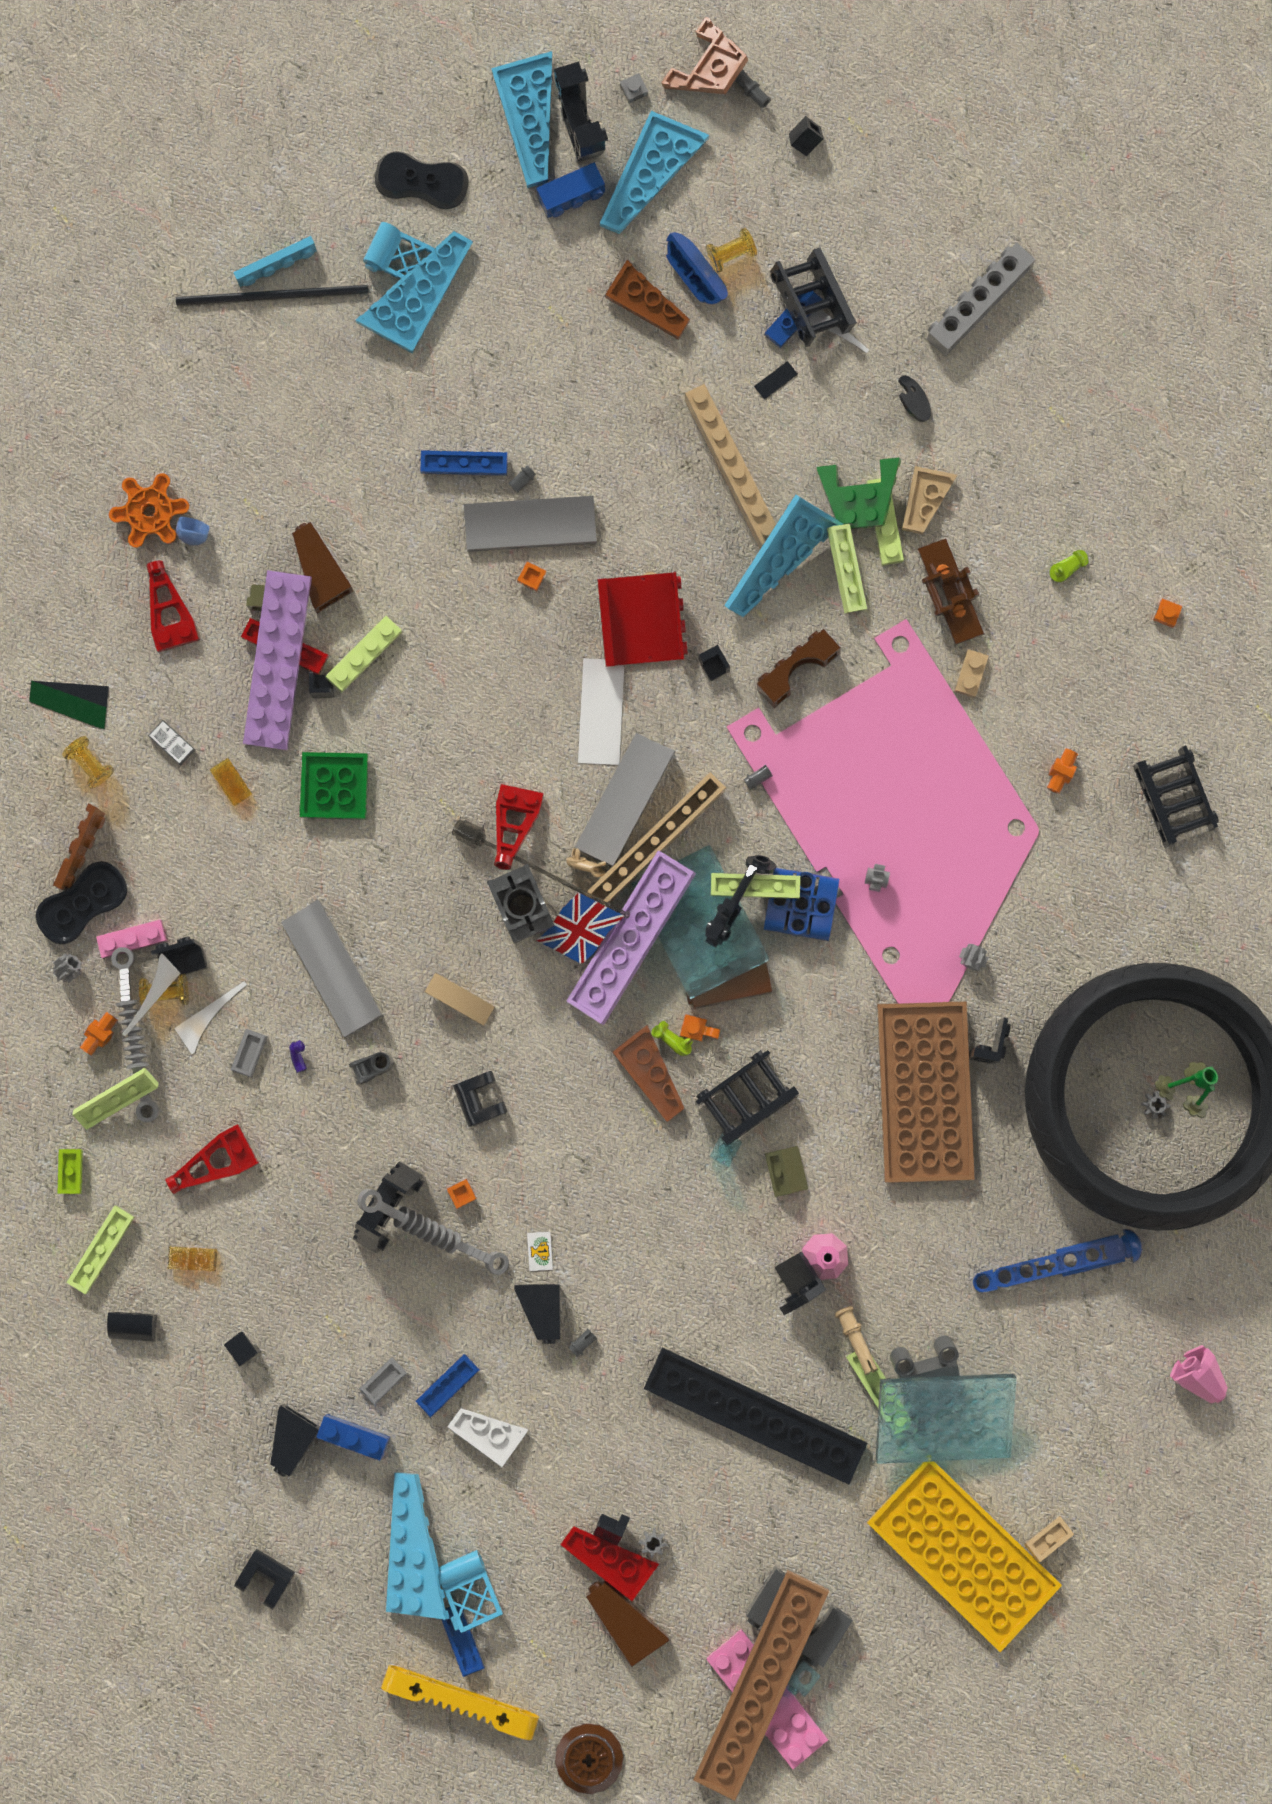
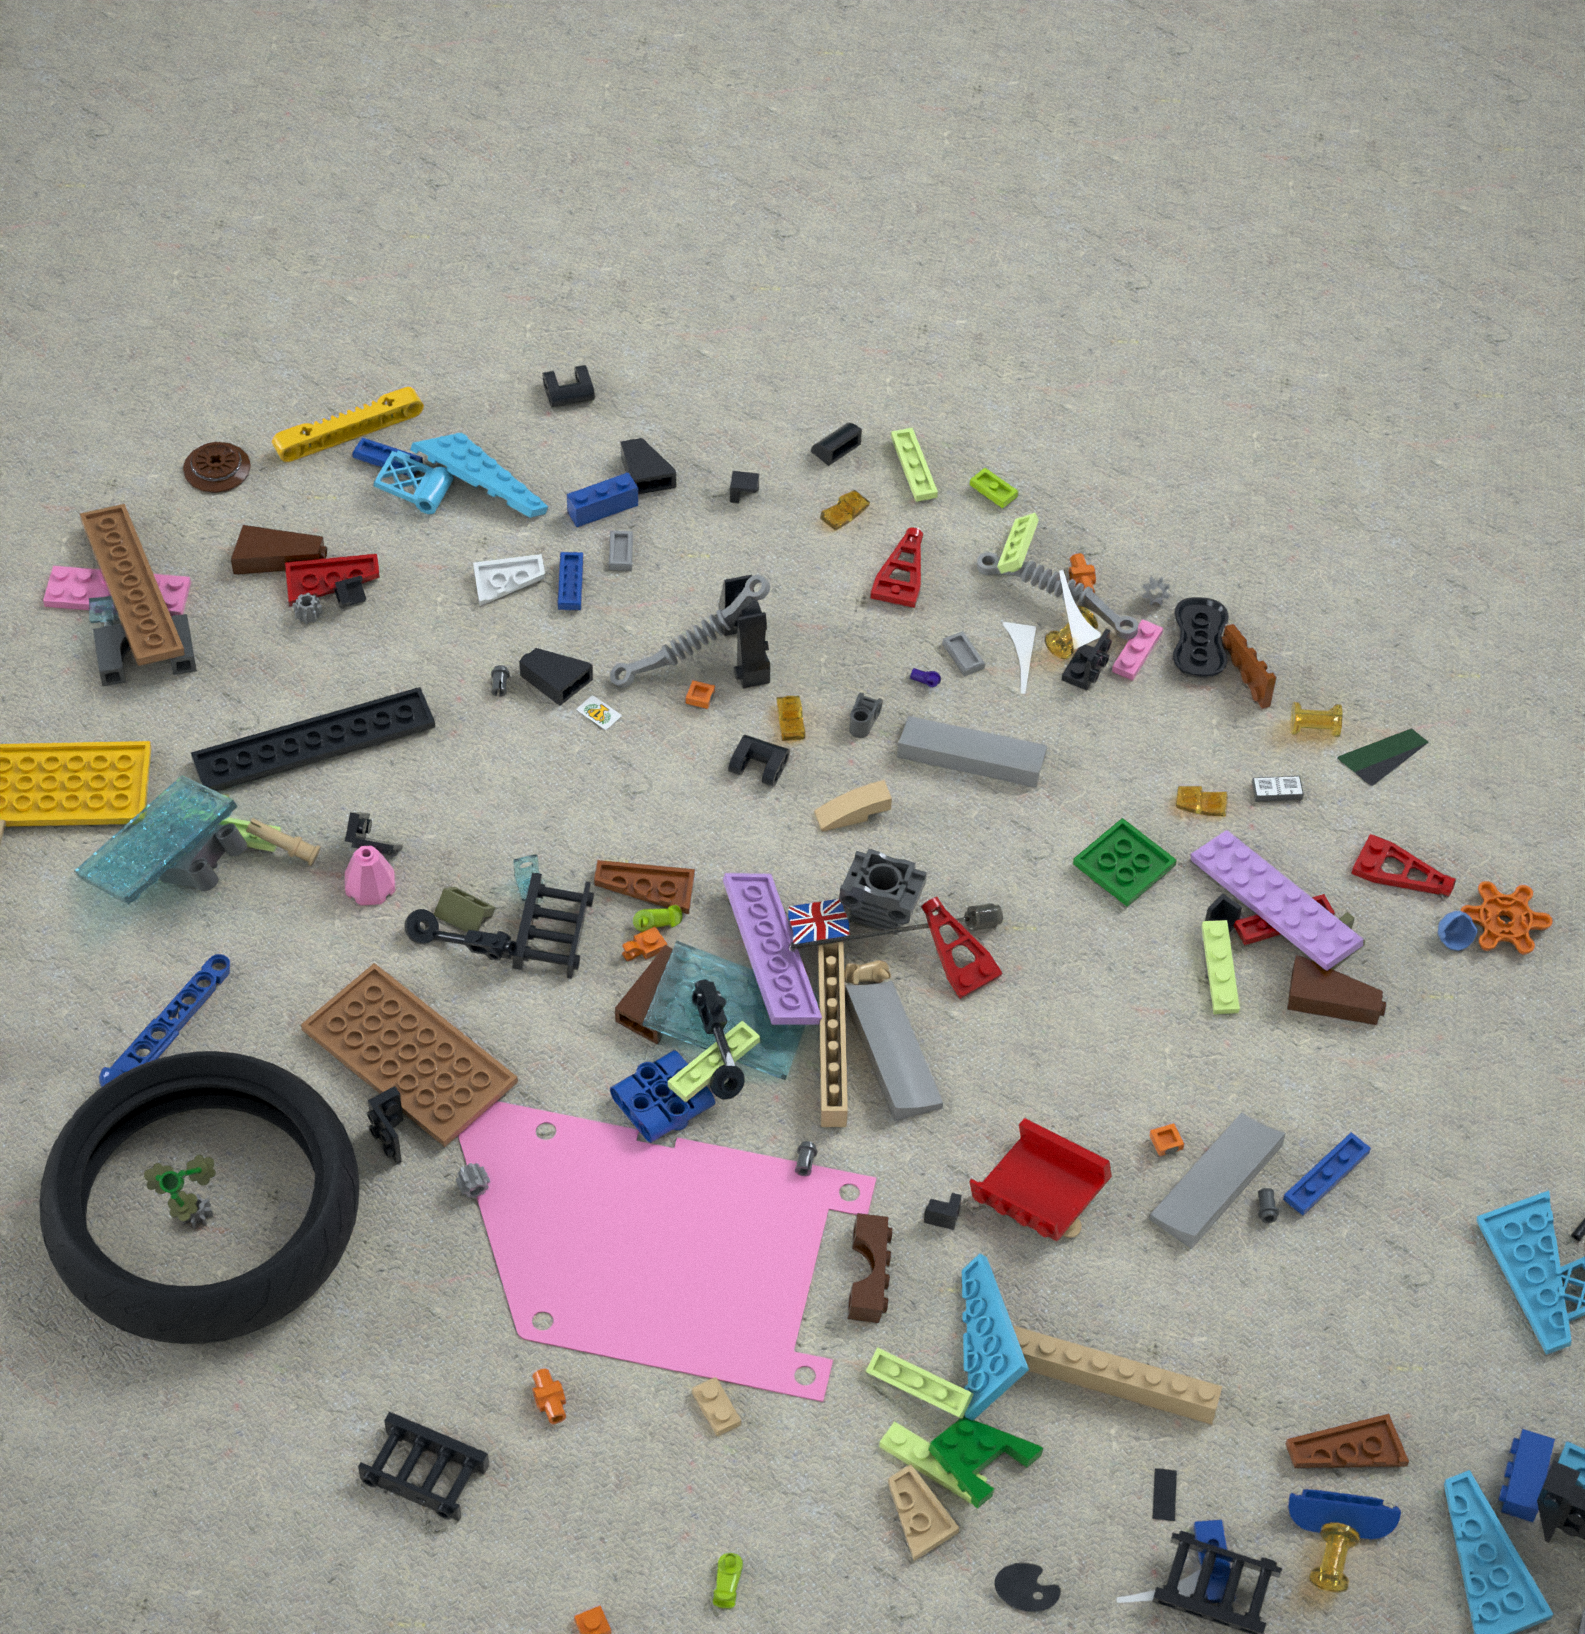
camera: 130 degrees right, 30 degrees down
white sticker [578,658,624,765] -> none
light grey gear [865,864,890,892] -> none
reddish brown piece [917,539,984,645] -> none
none -> black piece [404,909,518,961]
none -> clear yellow slope [776,696,805,741]

